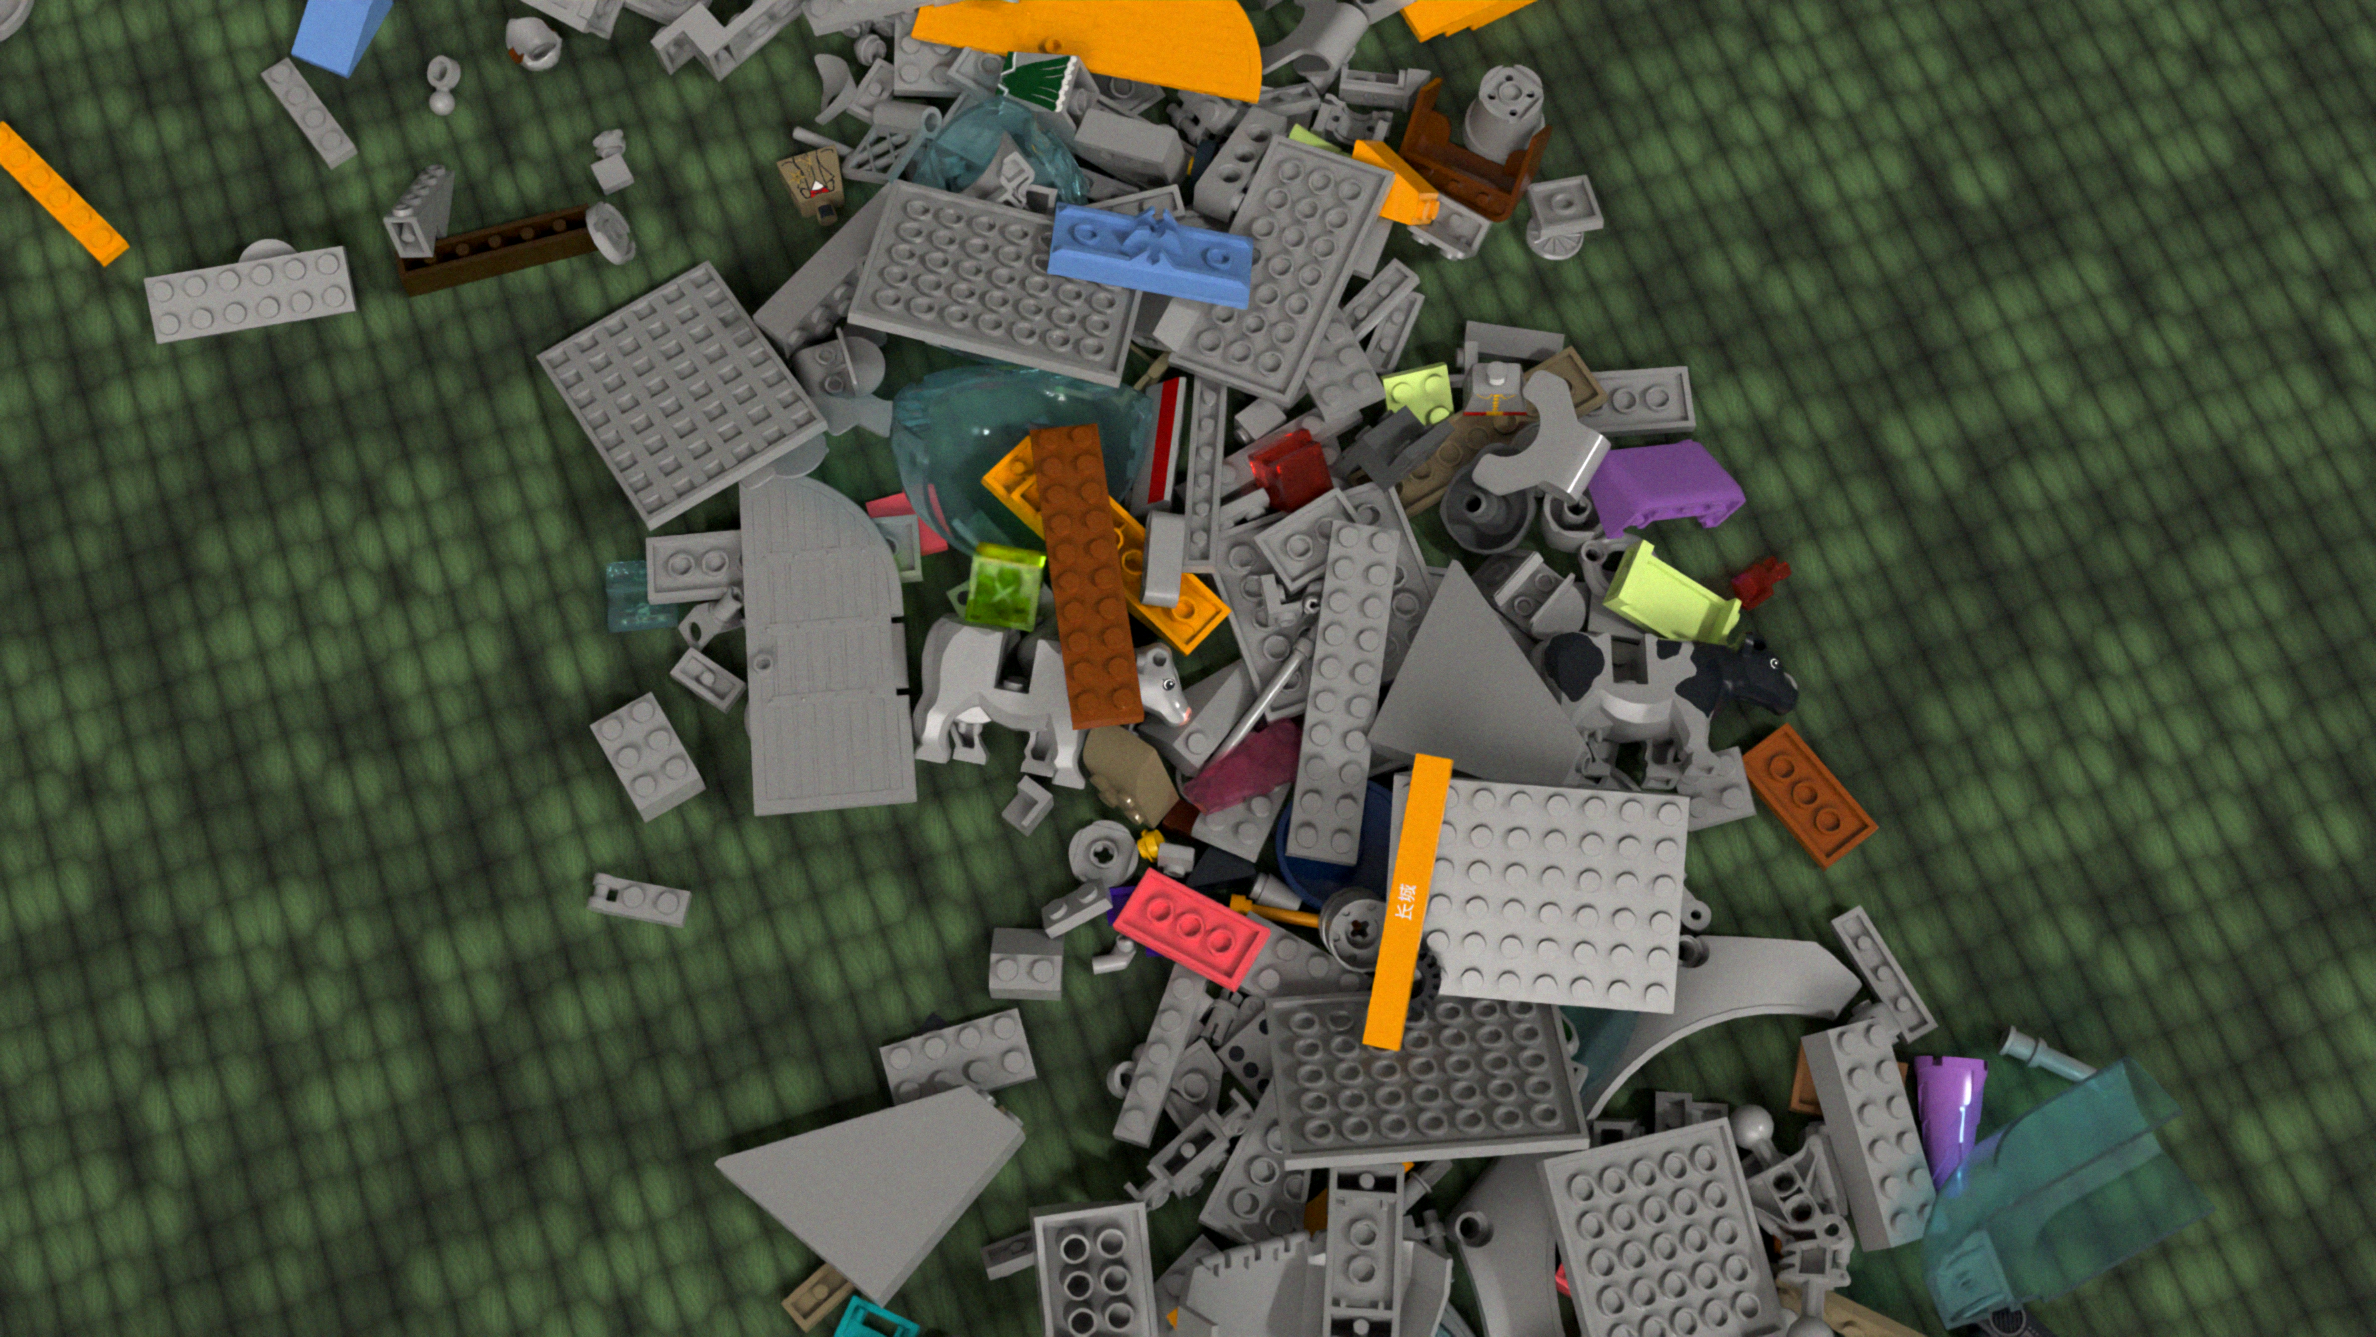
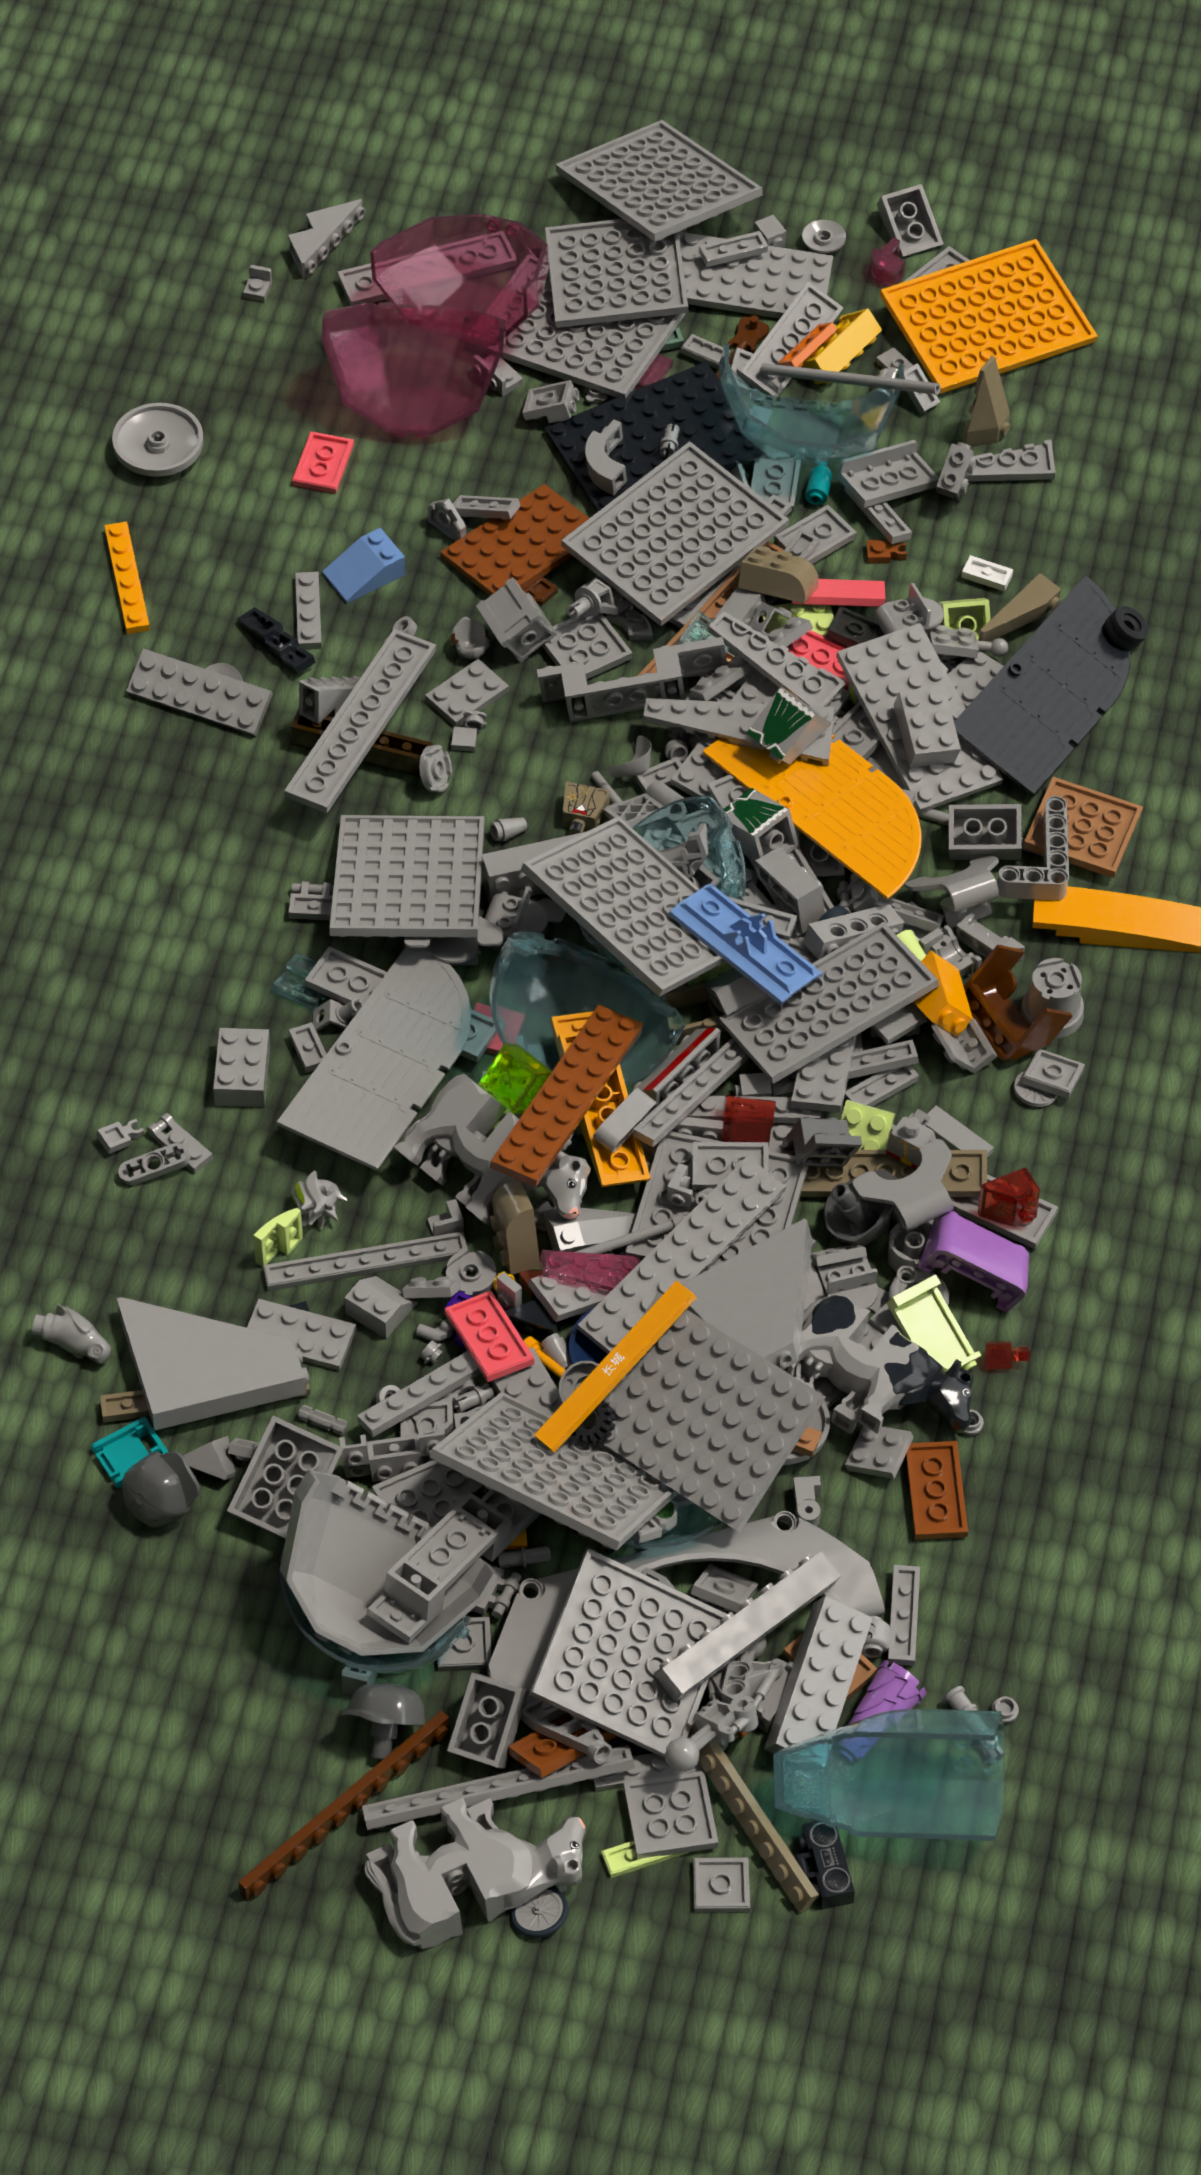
camera: 35 degrees right, 15 degrees down
none -> light grey animal [32,1304,112,1364]
none -> light grey plate [96,1119,144,1154]
none -> light grey beam [118,1143,191,1186]
none -> light grey slope [183,1436,235,1480]
none -> black slope [237,607,316,675]
none -> yellowish green slope [253,1208,303,1267]
none -> light grey tile [263,1231,468,1291]
none -> light grey plate [284,629,436,813]
none -> light grey plate [289,881,334,921]
none -> light grey hair [292,1170,347,1230]
none -> light grey axle [298,1405,348,1435]
none -> light grey plate [420,1340,443,1364]
none -> light grey plate [425,659,509,727]
none -> light grey cone [490,817,527,842]
none -> brick [655,1552,841,1703]
none -> light grey plate [691,1564,758,1613]
none -> clear red slope [977,1167,1040,1227]
none -> light grey plate [991,1696,1019,1723]

